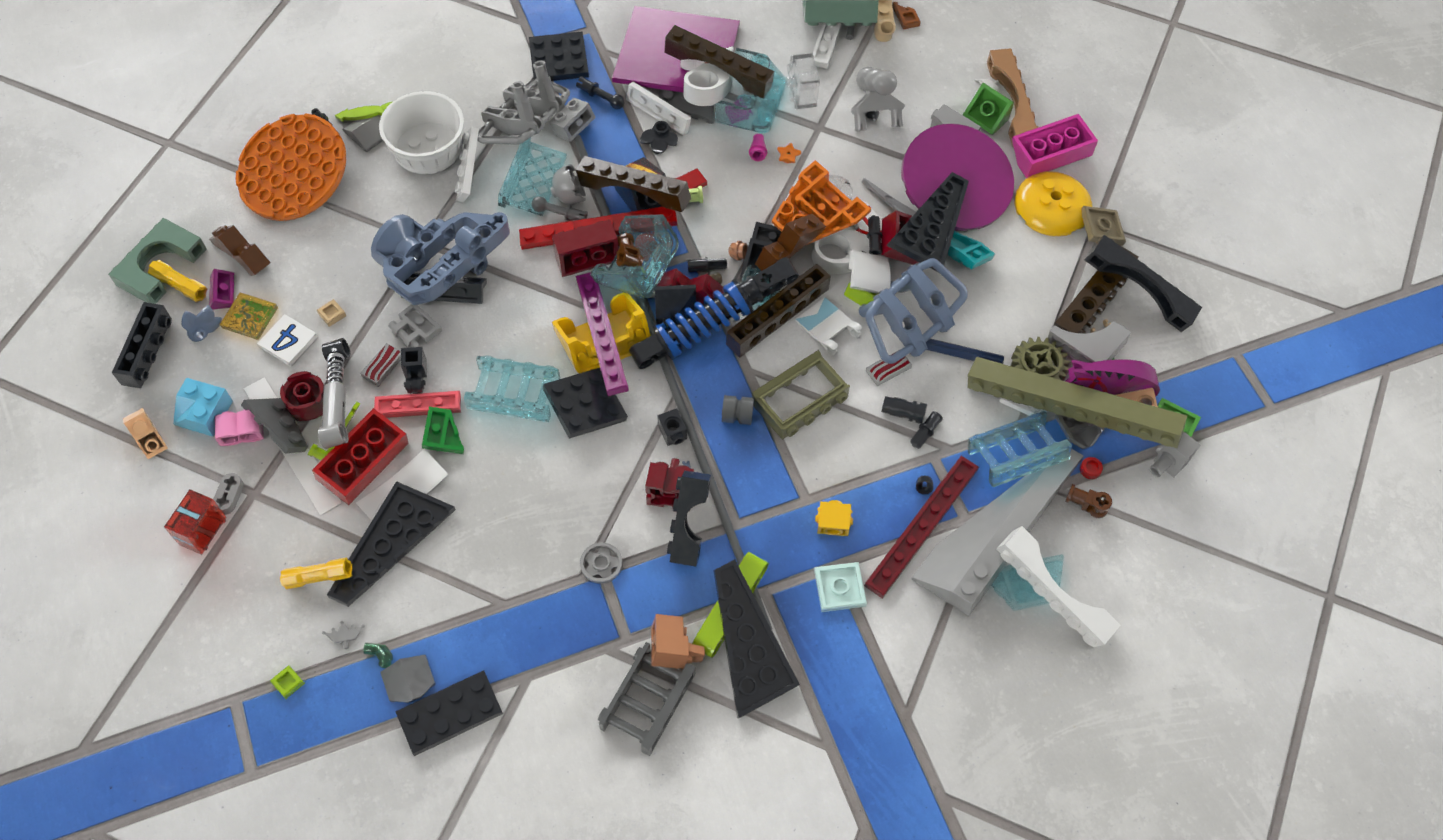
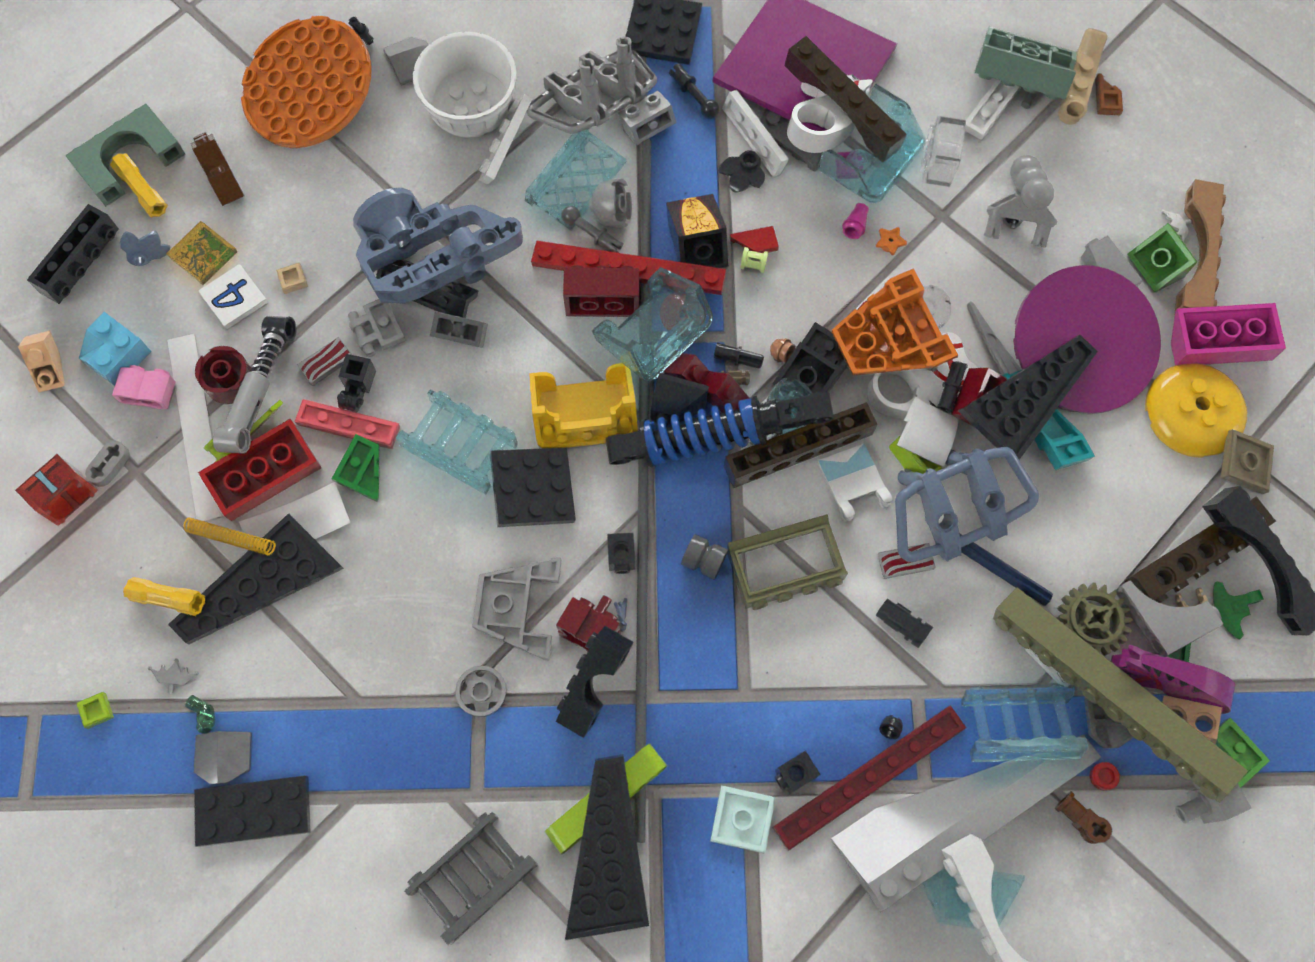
camera: 20 degrees right, 10 degrees up
magenta slope [209,269,234,310] -> none
dark grey wing [241,398,308,454] -> none
lime brick [335,102,392,122] -> none
dark brown arch [575,156,691,212] -> none
magenta tile [576,271,629,396] -> none
reddish brown connector [616,233,643,272] -> none
nougat hinge [651,614,705,669] -> none
reddish brown arch [755,213,826,271] -> none
yellow head [815,500,853,536] -> none
black axle [910,411,943,449] -> none
none -> yellow piece [183,517,276,555]
none -> dark grey brick [430,312,488,348]
none -> light grey wing [472,557,561,661]
none -> black brick [775,750,821,794]
none -> green piece [1213,582,1264,640]

